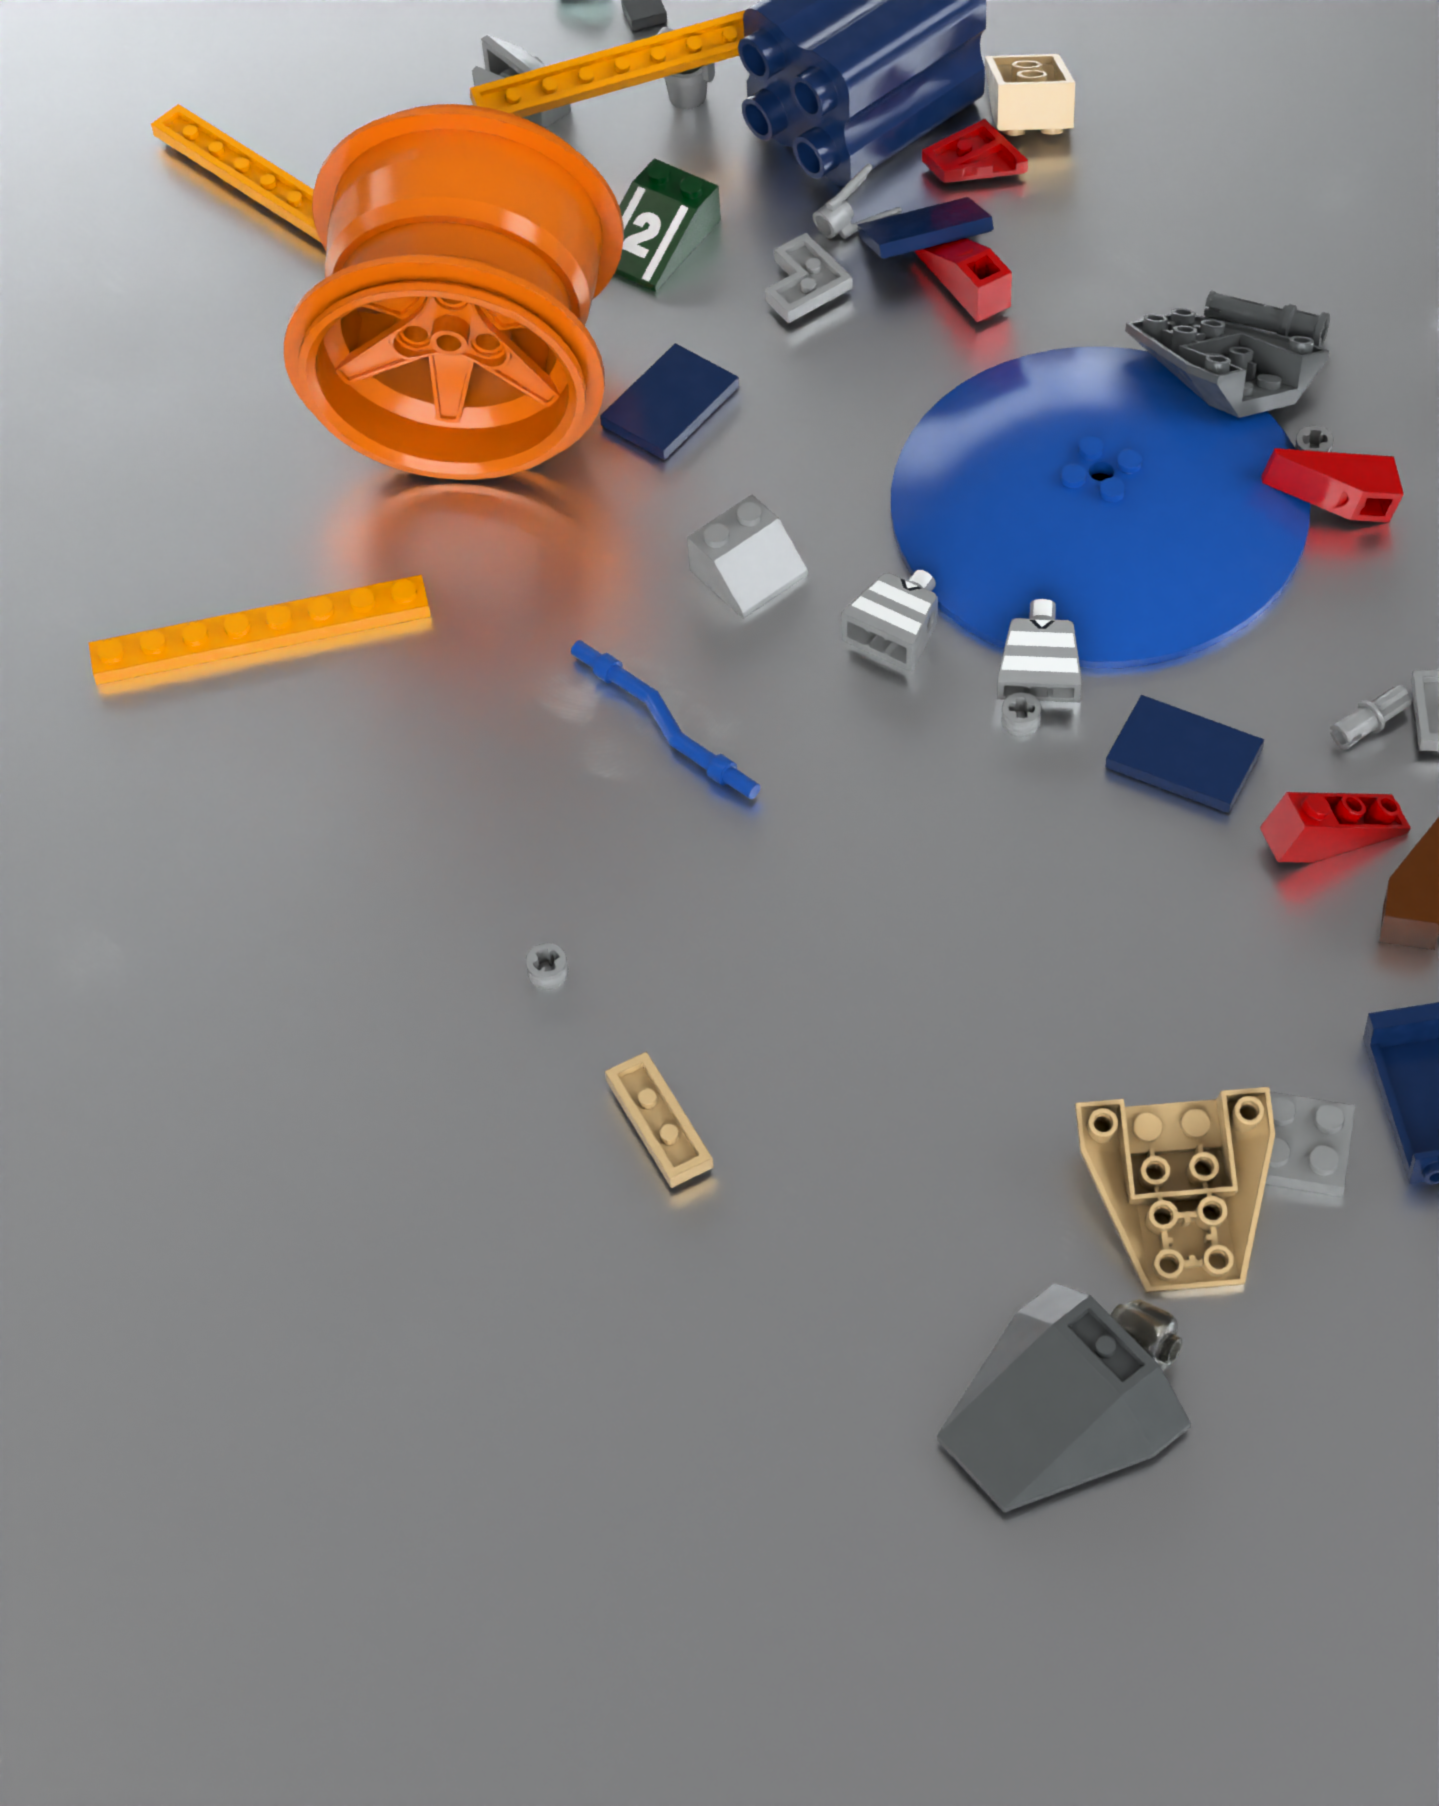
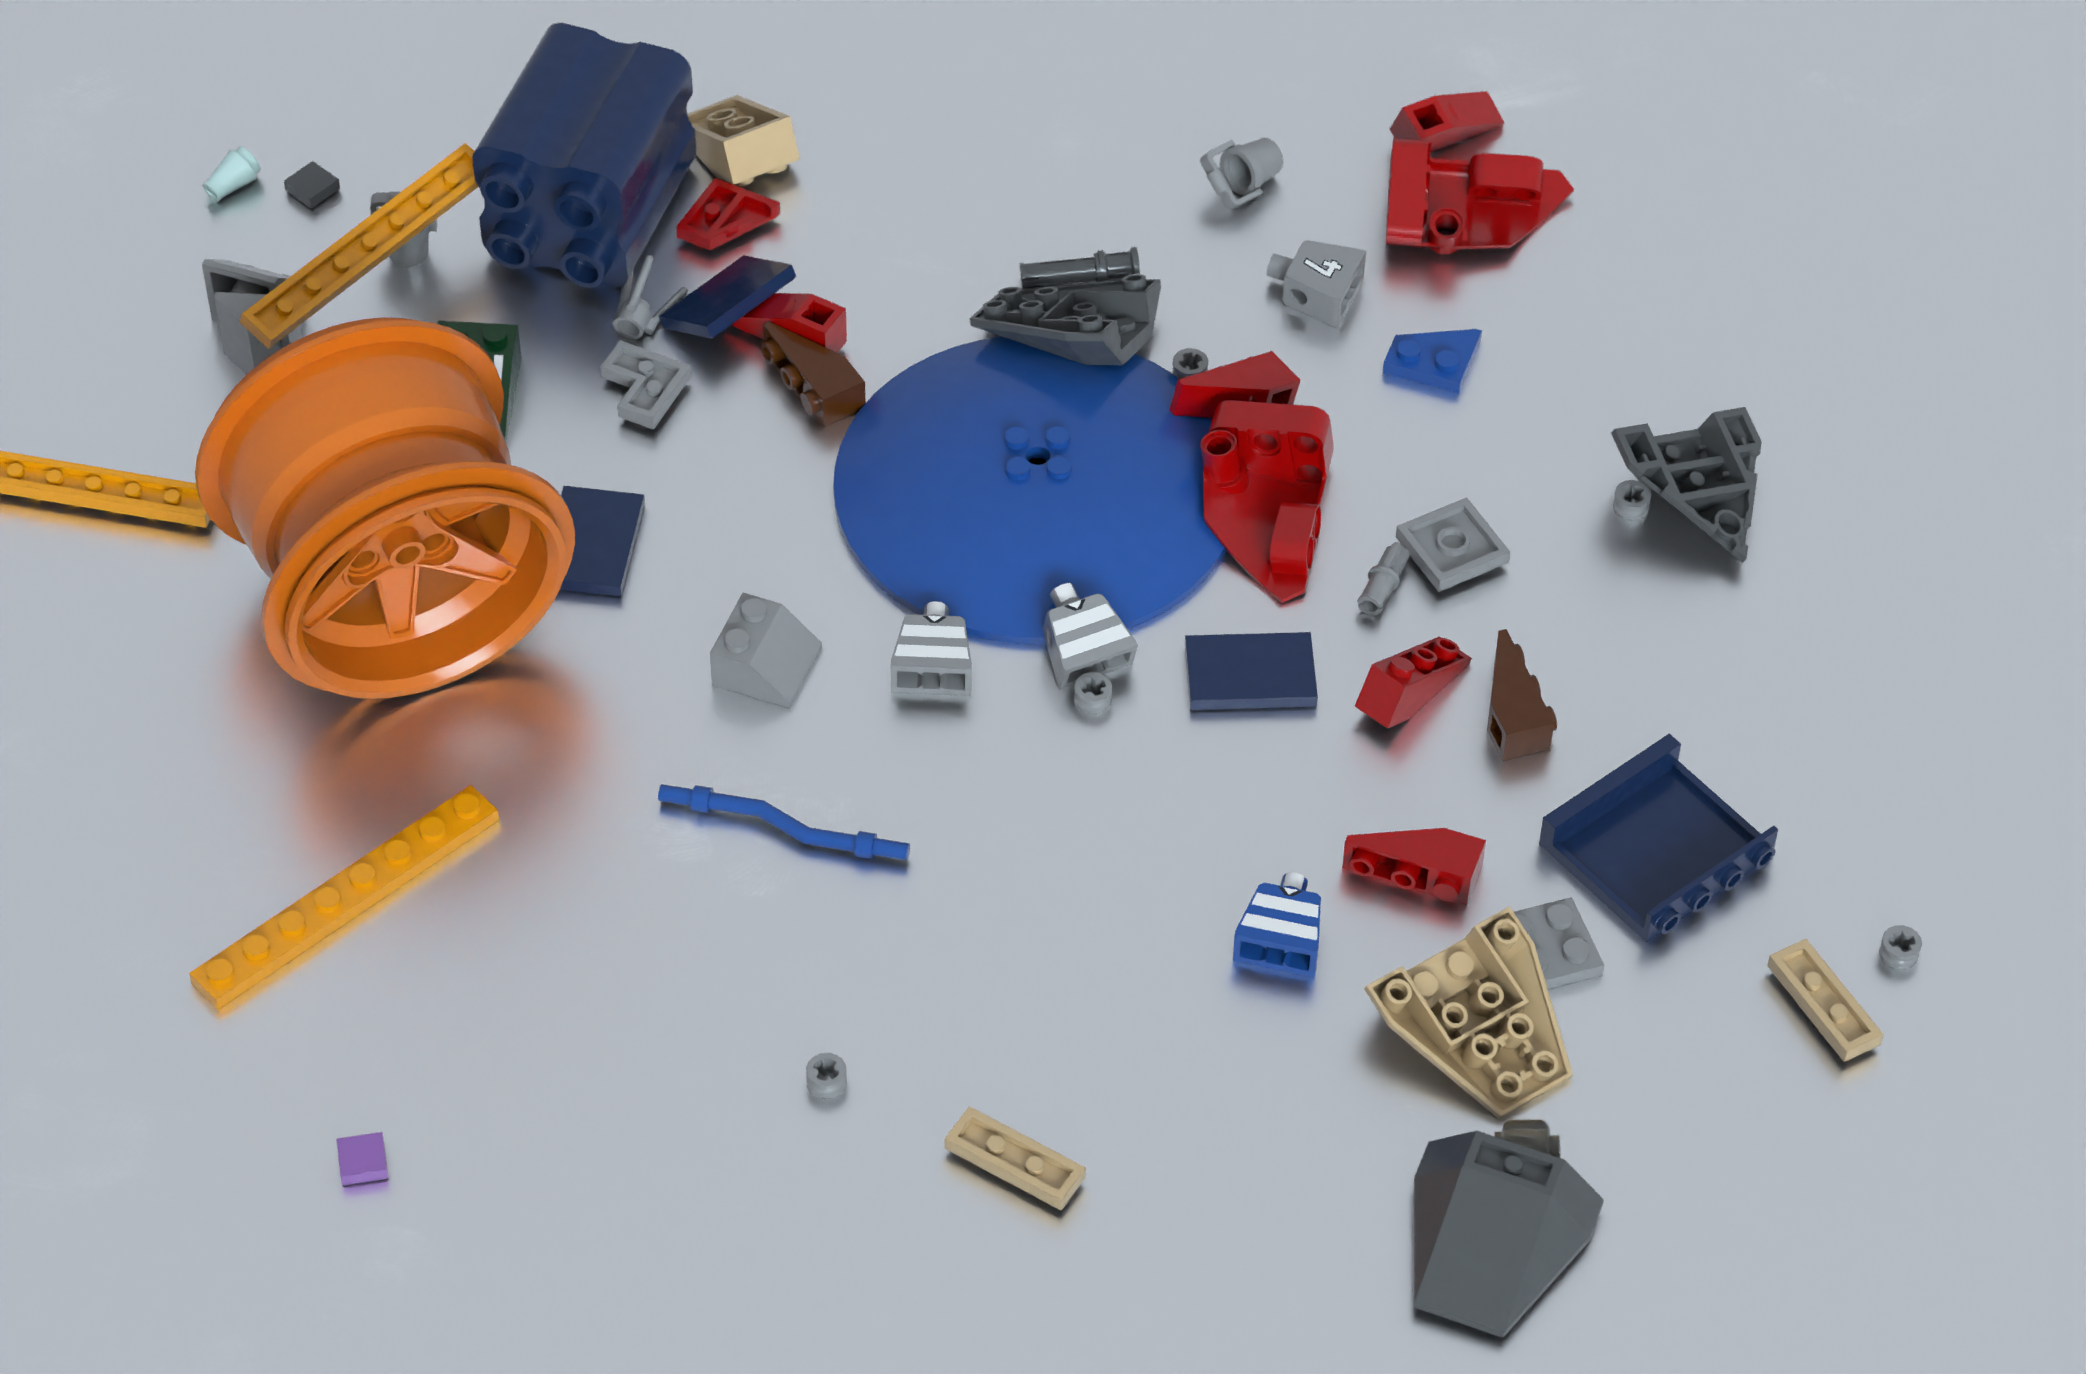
camera: 35 degrees left, 5 degrees down
none -> medium lavender tile [336,1132,388,1185]
none -> reddish brown slope [761,322,866,427]
none -> red panel [1201,400,1334,603]
none -> blue torso [1233,872,1321,978]
none -> red slope [1342,828,1486,906]

